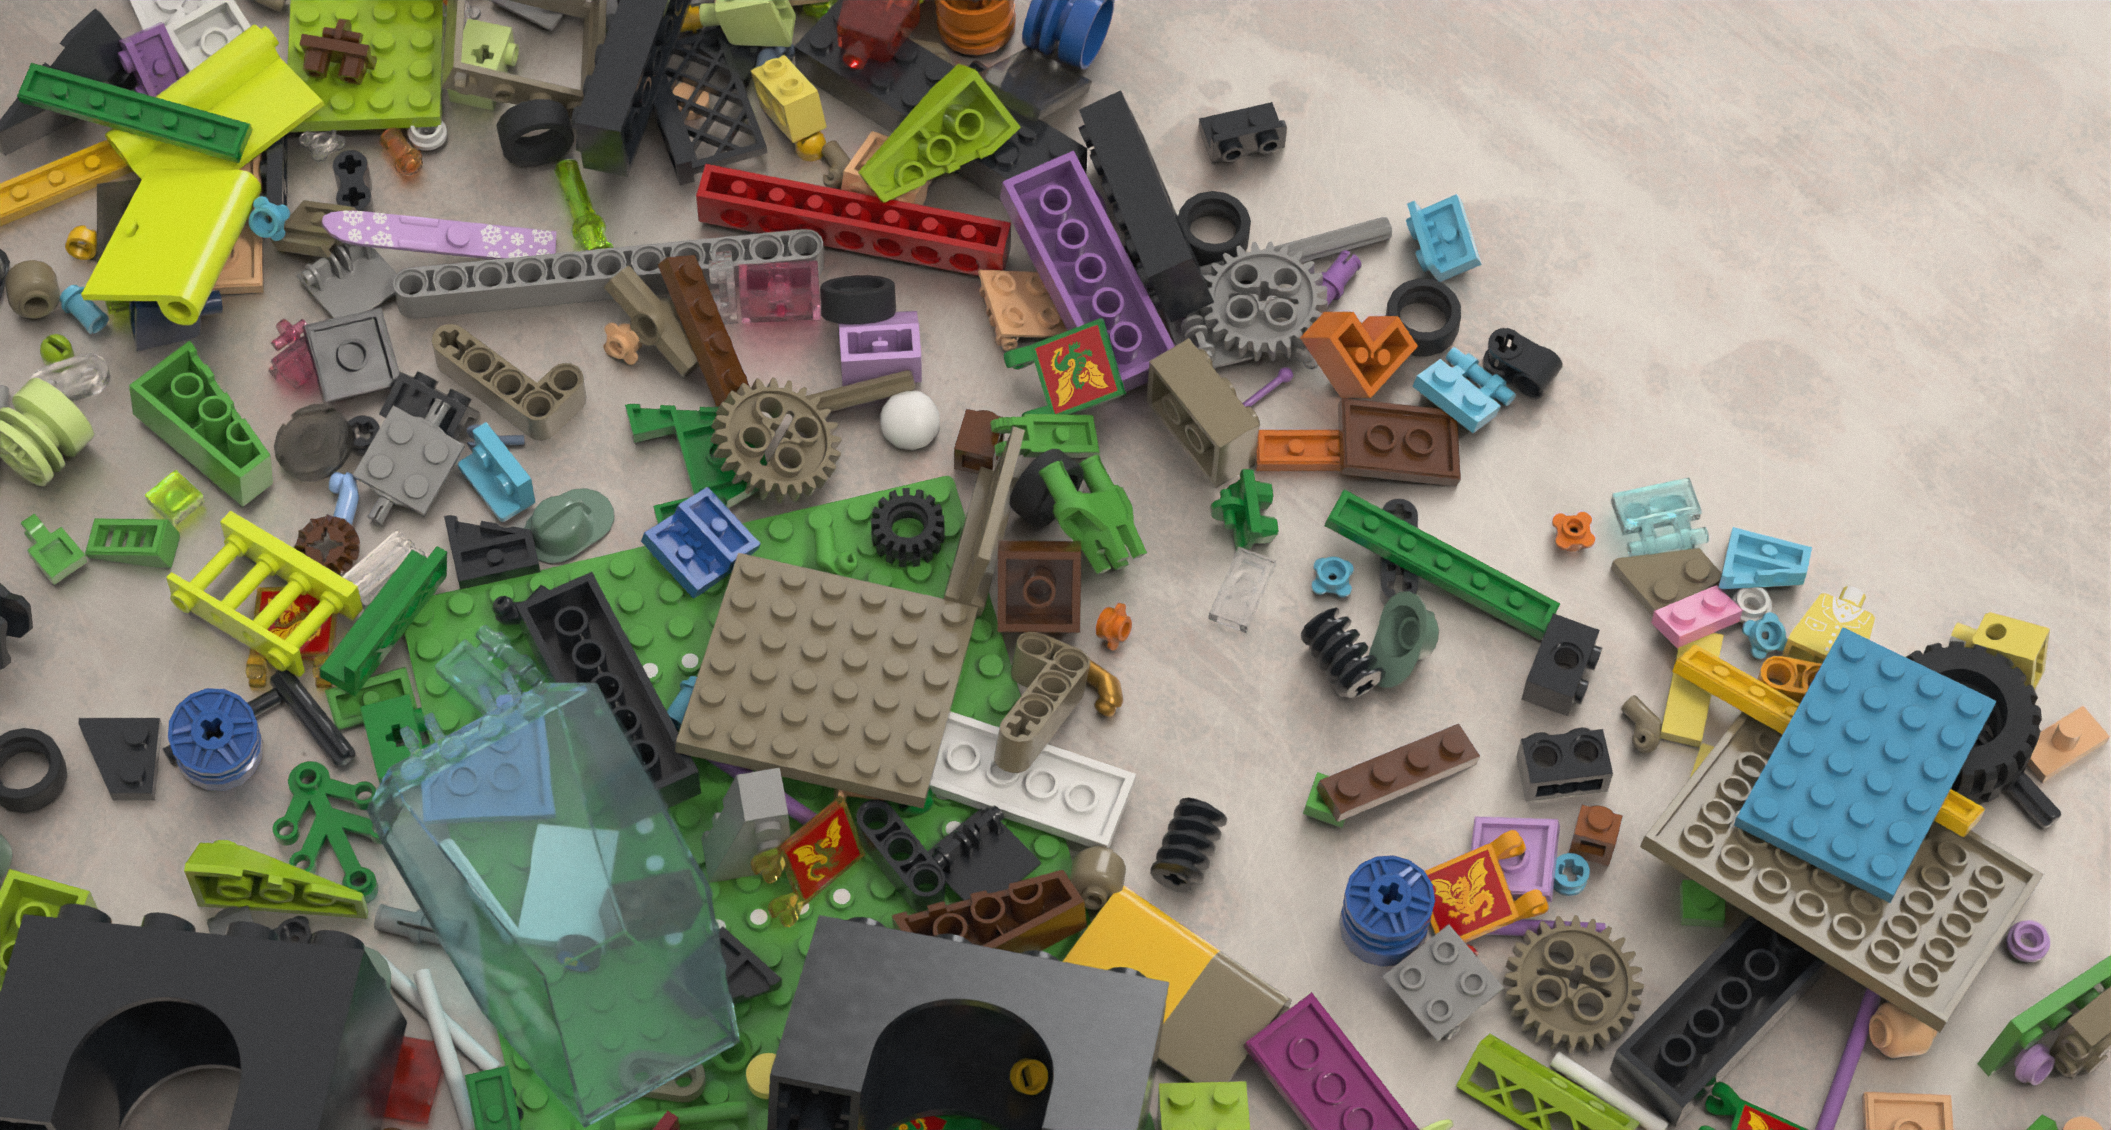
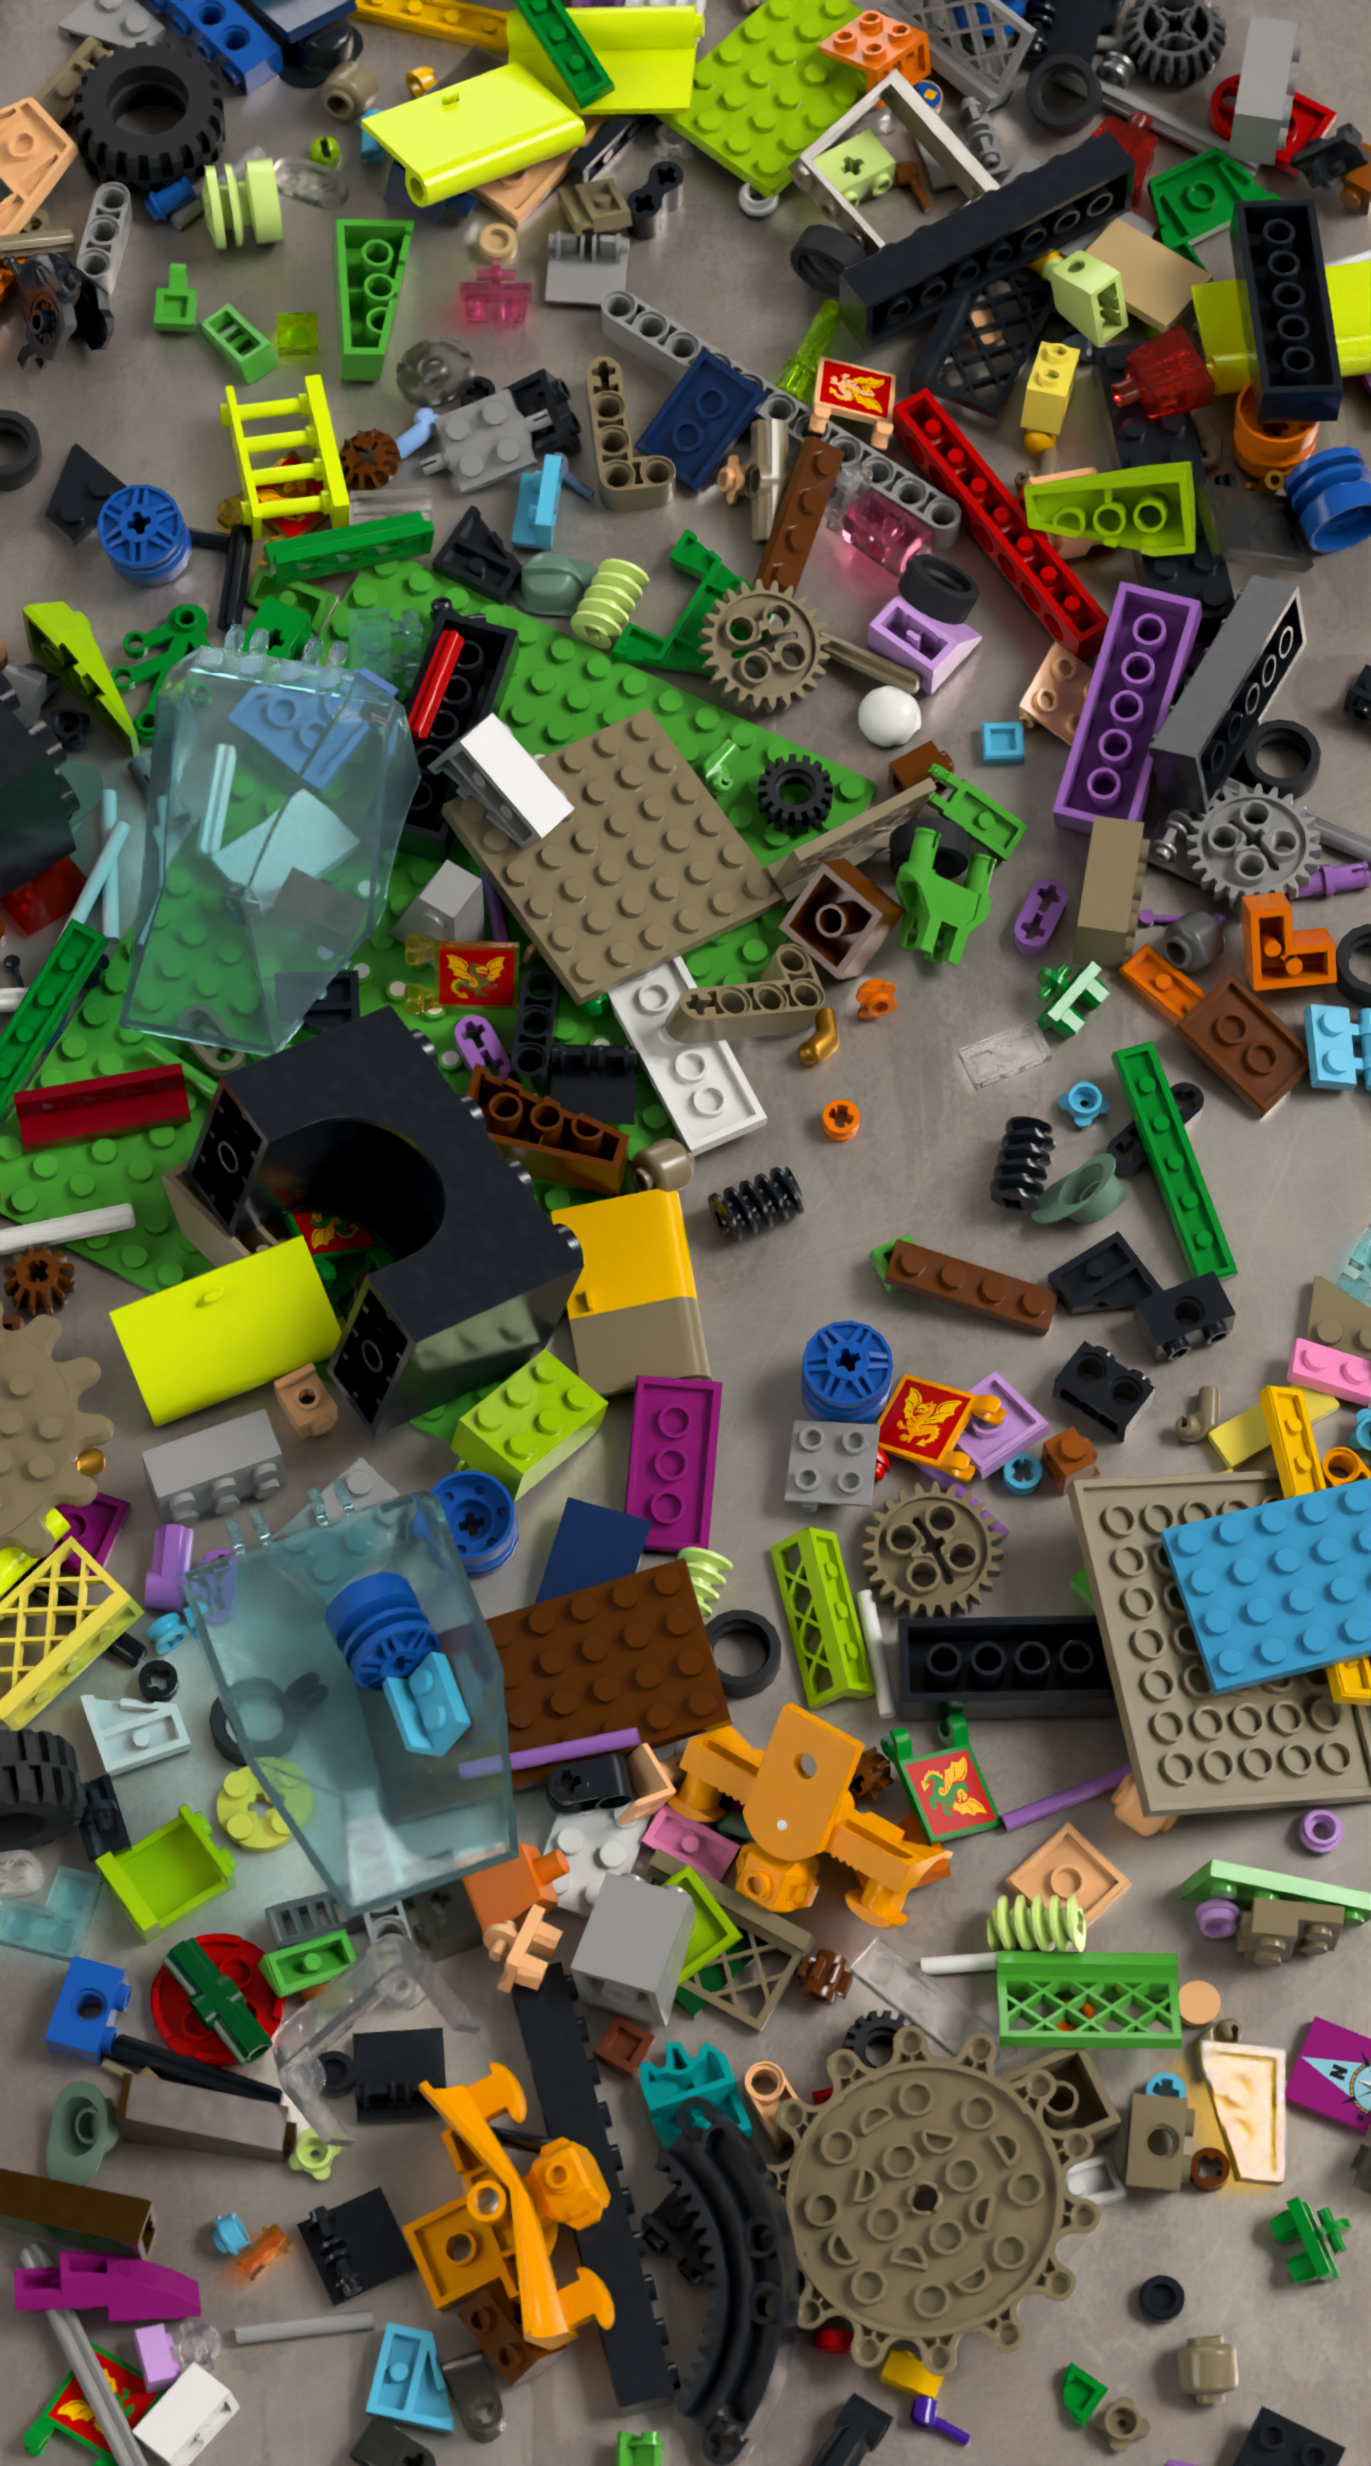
camera: 45 degrees right, 5 degrees up
medium azure plate [248,196,290,241] -> none
reddish brown hips [299,18,377,85] -> none
tile [302,308,400,404] -> none
lavender piece [322,210,556,260] -> none
clear orange pin [379,128,423,176] -> none
blue slope [641,487,761,599] -> none
flag [1004,318,1126,416] -> none
orange plate [1552,512,1595,552] -> none
none -> red axle [404,630,464,741]
none -> wedge [427,712,575,850]
none -> medium lavender beam [454,1015,511,1081]
none -> tan tile [478,223,518,264]
none -> yellowish green piece [570,559,649,649]
none -> dark blue tile [634,348,769,494]
none -> flag [808,356,897,450]
none -> orange bush [822,1099,860,1142]
none -> dark orange hand [895,161,933,212]
none -> medium azure tile [981,722,1025,766]
none -> medium lavender beam [1013,879,1068,955]
none -> black wing [1047,1231,1164,1313]
none -> dark grey head [1163,910,1225,972]
none -> pearl gold arm [1243,470,1285,507]

